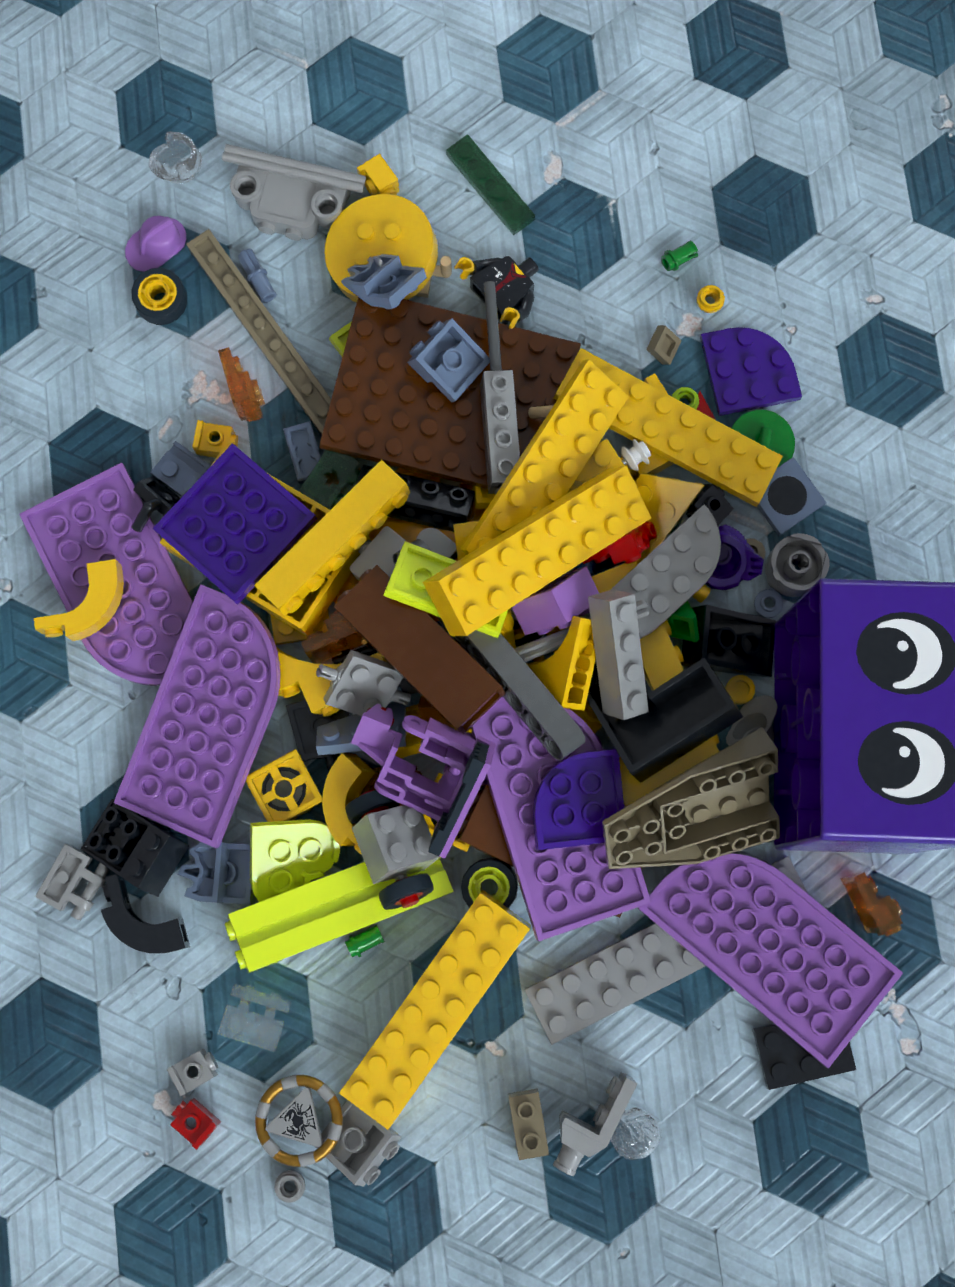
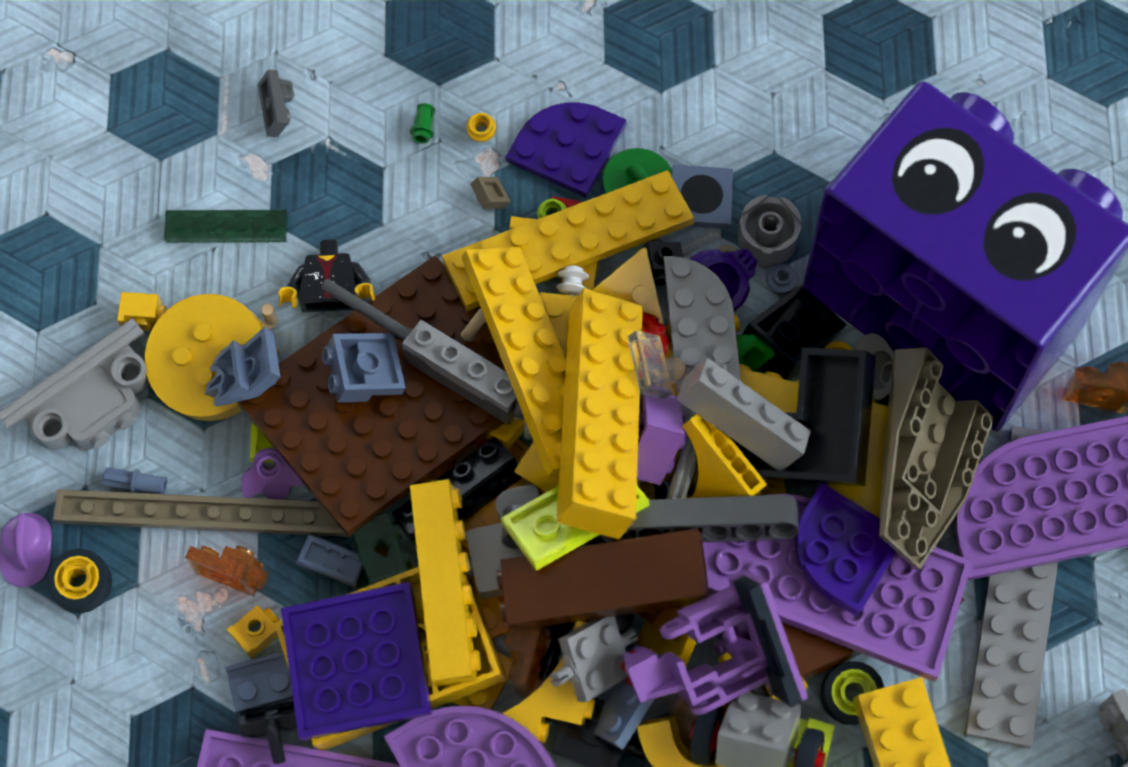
camera: 50 degrees left, 10 degrees down
none -> medium lavender plate [241,448,304,500]
none -> dark grey hinge [257,70,294,137]
none -> clear plate [628,330,687,399]

